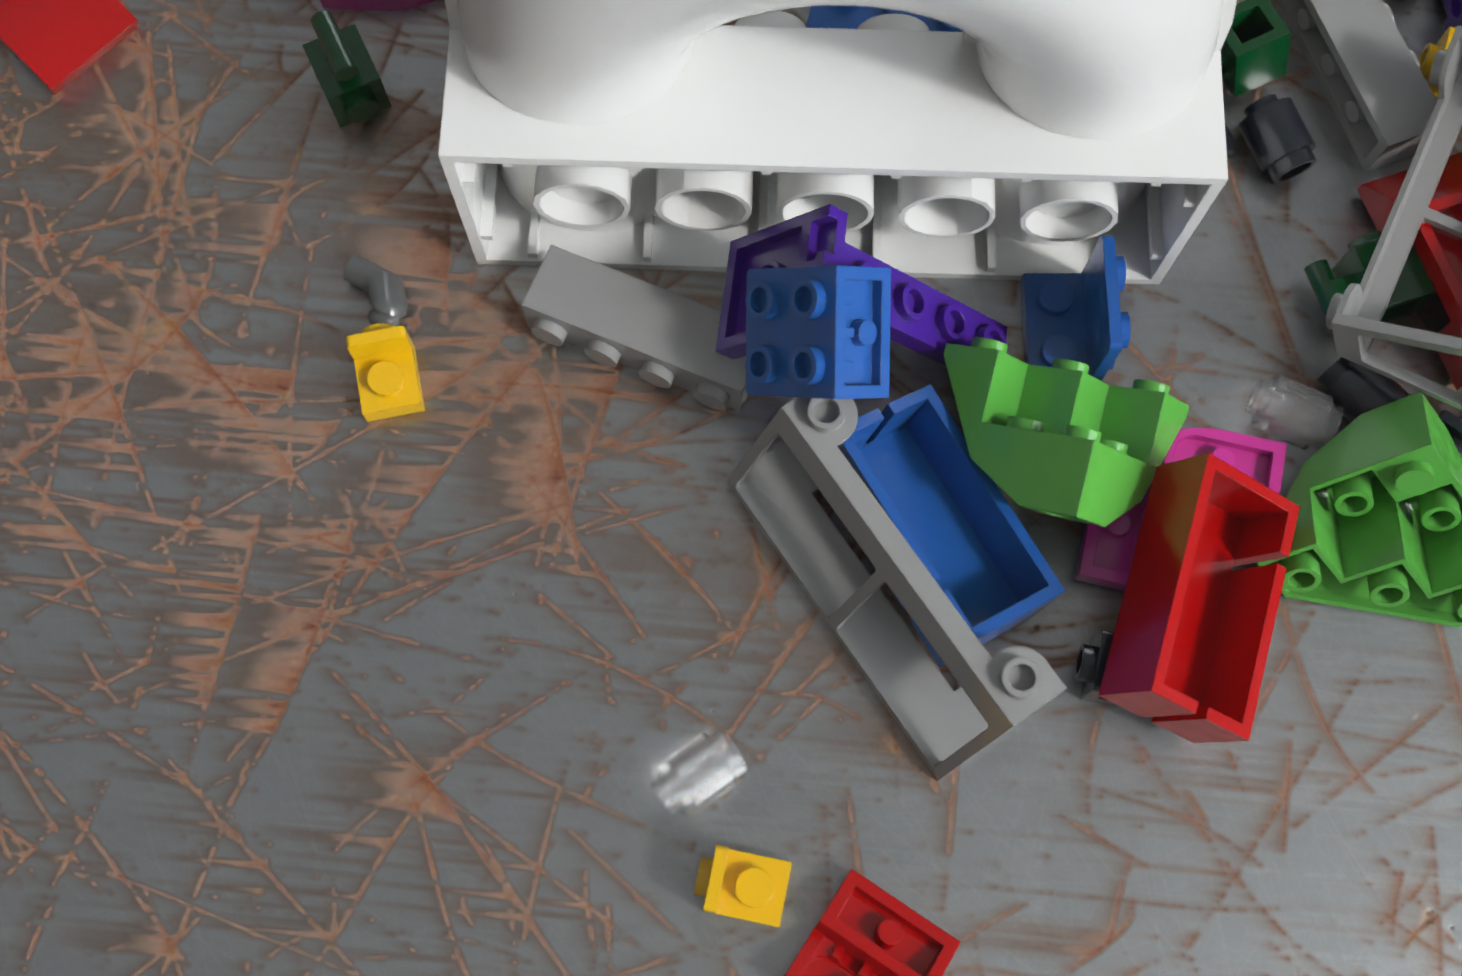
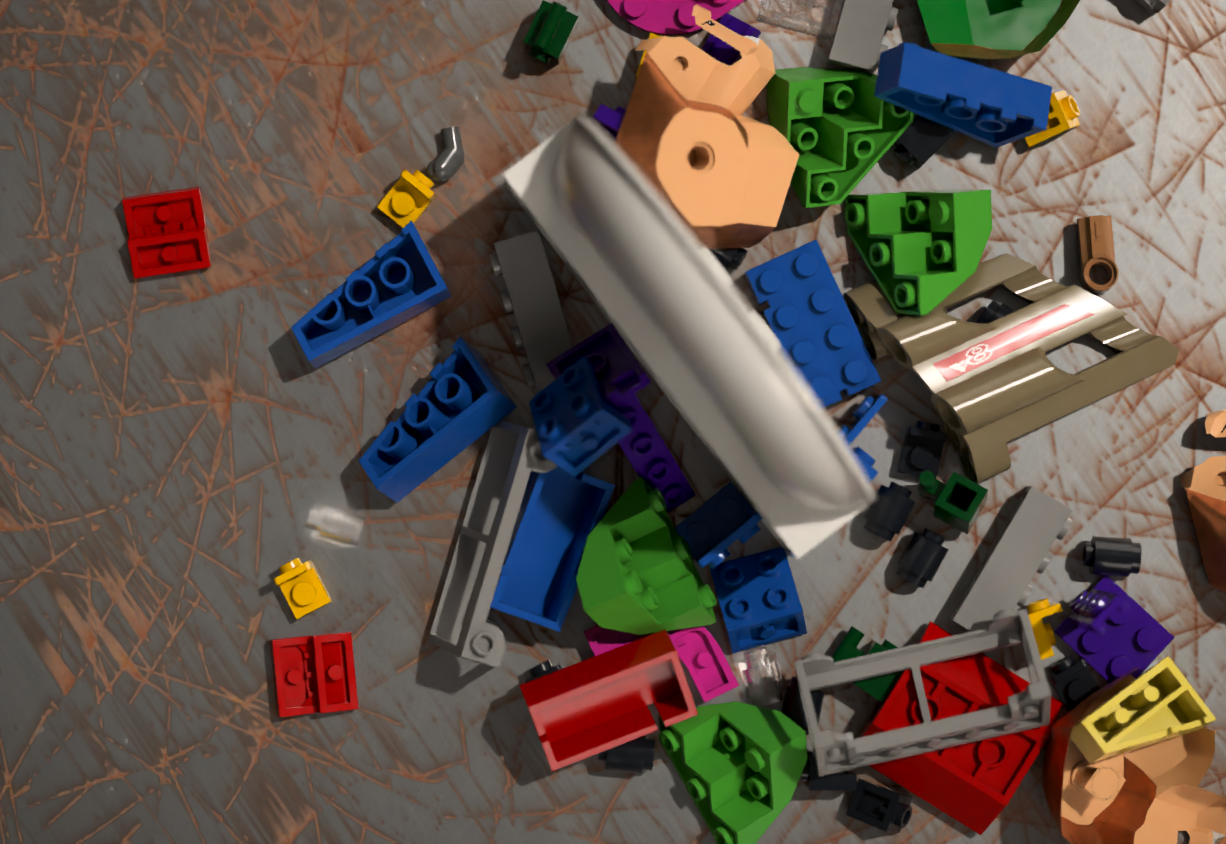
camera: 55 degrees right, 15 degrees up
none -> red slope [122,186,211,278]
none -> blue wedge [291,221,452,369]
none -> blue wedge [358,336,517,503]
none -> black brick [598,735,655,773]
none -> blue bracket [710,547,807,653]

